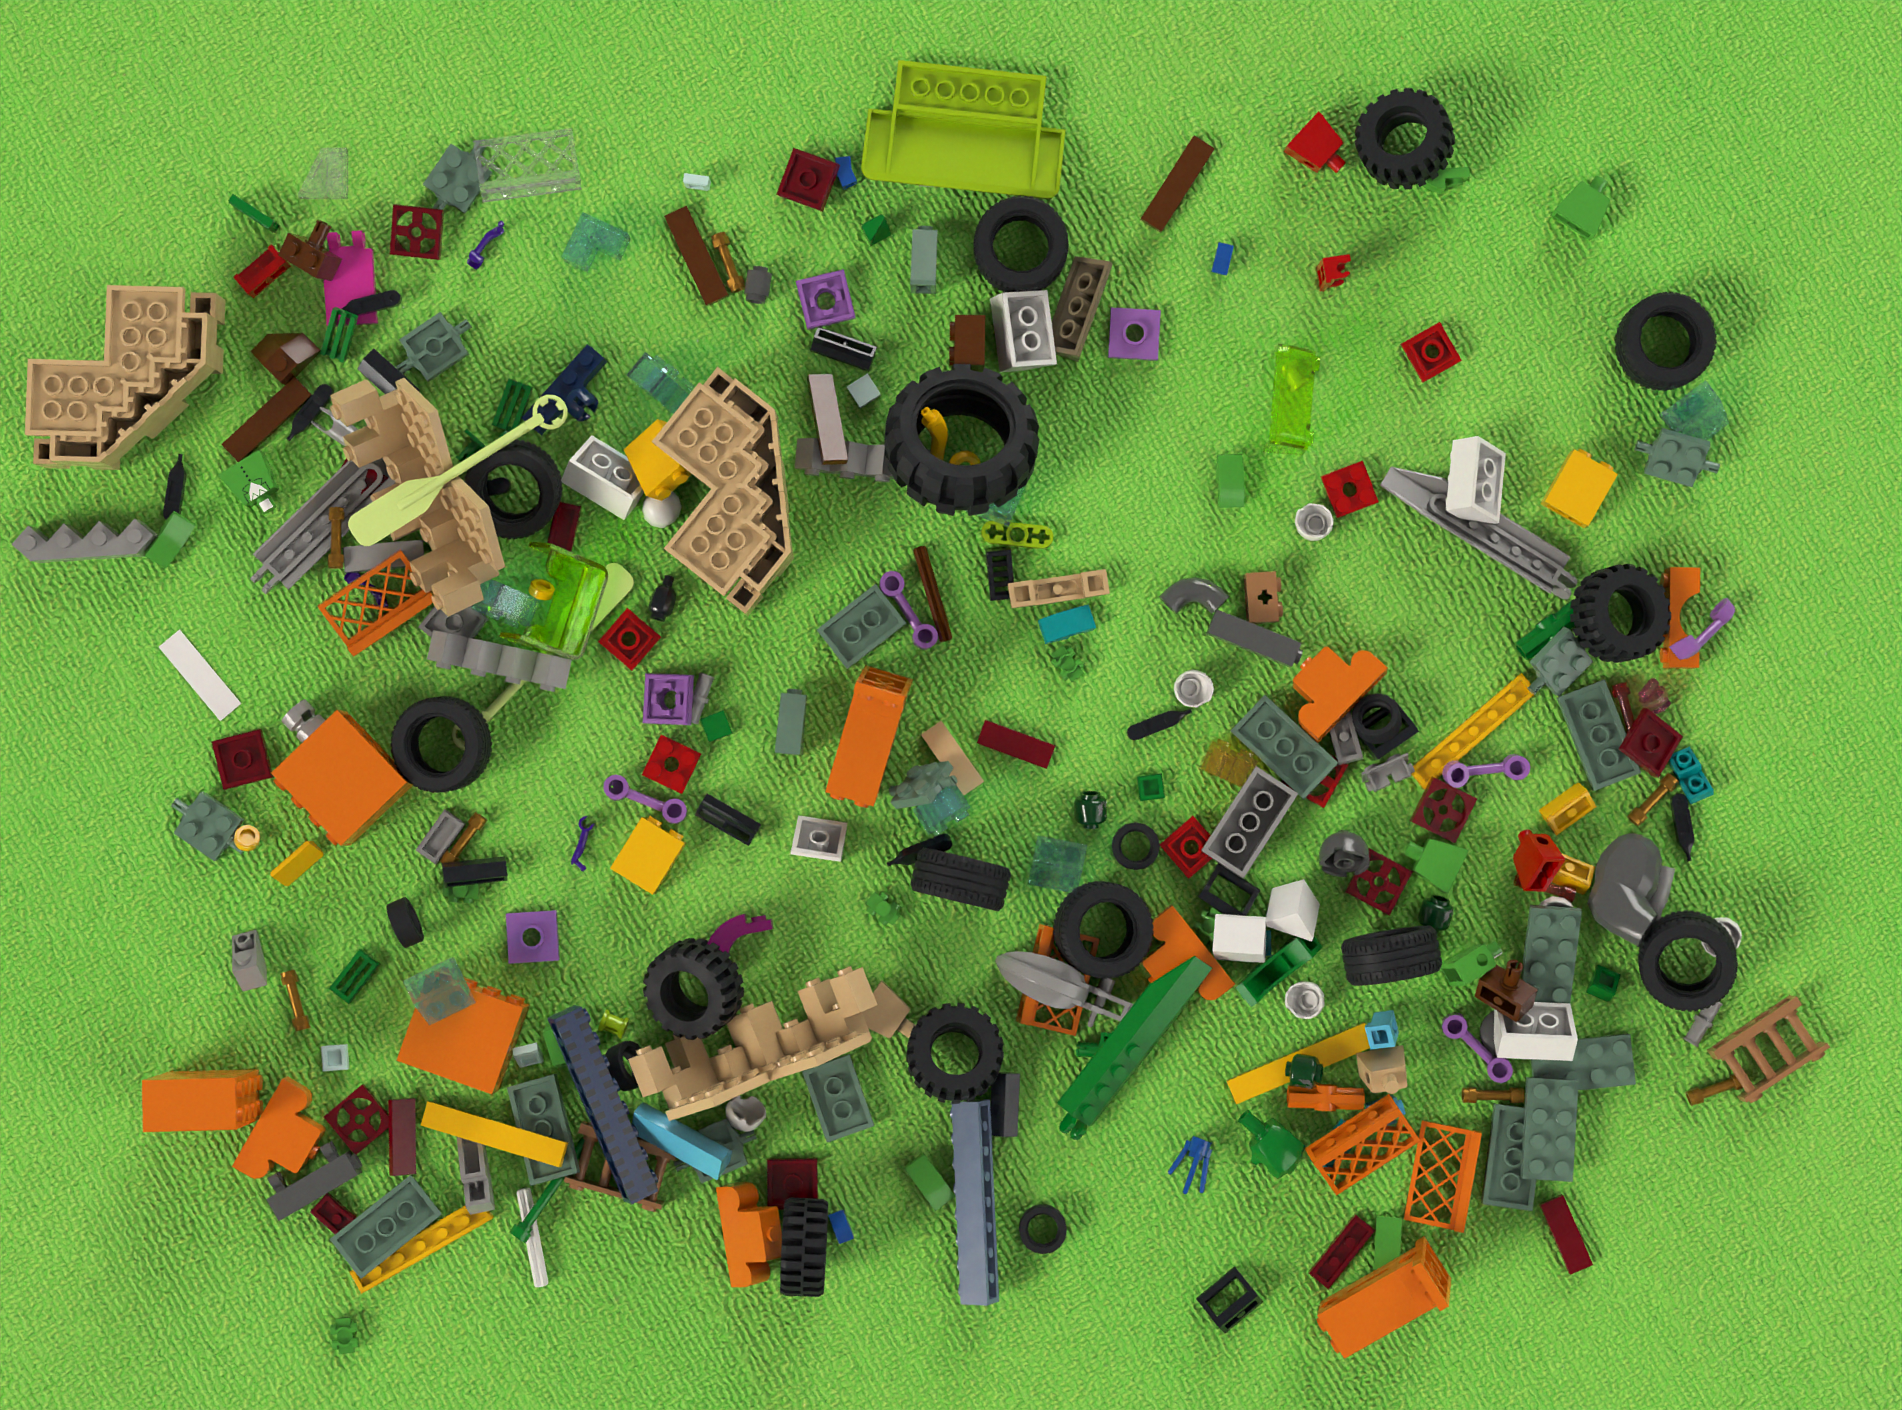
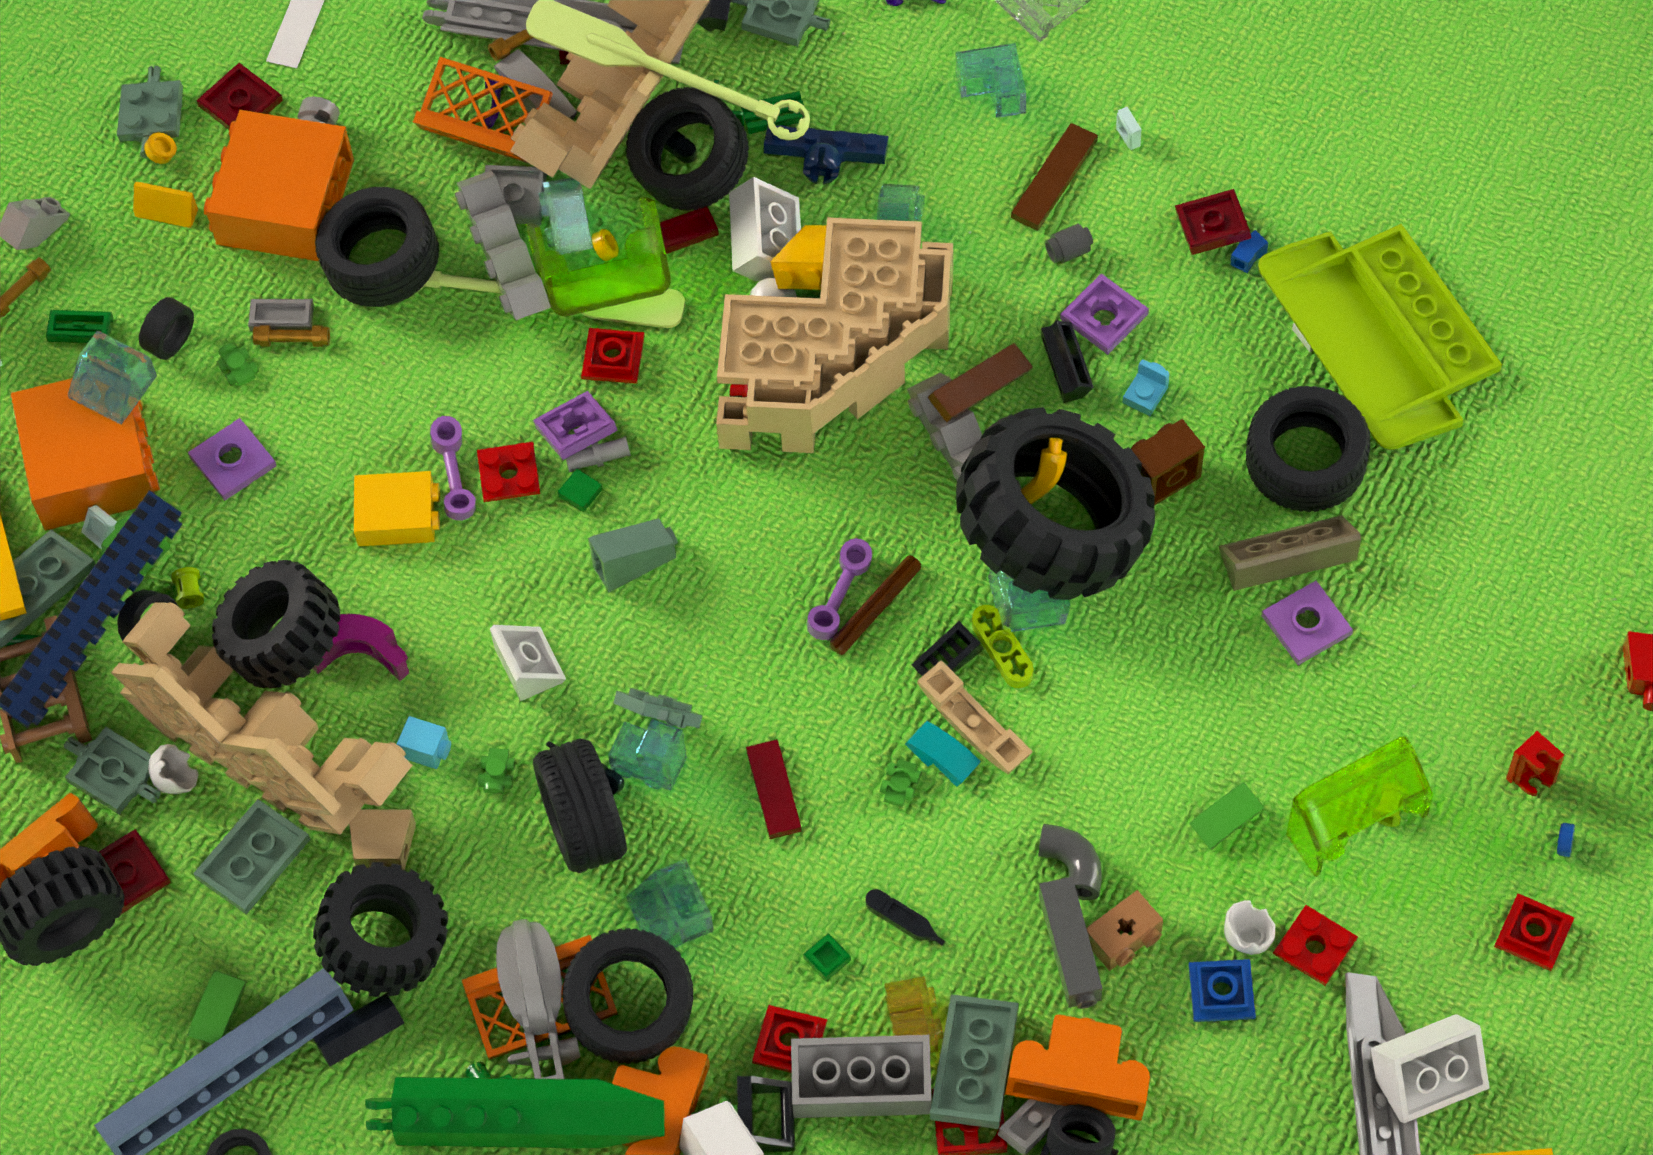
camera: 60 degrees right, 25 degrees down
black piece [442,856,508,888] -> none
dark purple piece [571,816,595,872] -> none
medium azure brick [632,1102,732,1180] -> none
black plant [649,575,676,622] -> none
black piece [695,794,761,846] -> none
pearl gold bar [711,232,745,293] -> none
sand green plate [817,584,906,670] -> none
orange brick [825,665,913,808] -> none
blue piece [828,1210,854,1244] -> none
light aqua tile [847,373,881,409] -> none
green slope [861,214,891,247] -> none
sand green slope [910,226,938,294] -> none
tan slope [921,721,984,796] -> none
white slope [990,290,1057,372] -> none
dark green head [1074,791,1107,829] -> none
black tyre [1111,822,1160,870] -> none
reddish brown tile [1140,135,1215,233] -> none
white hair [1173,670,1214,708] -> none
blue piece [1211,242,1234,275] -> none
none -> medium azure brick [397,716,451,769]
none -> medium azure bracket [1122,359,1169,416]
none -> blue piece [1189,959,1256,1022]
none -> blue tile [1557,822,1575,857]

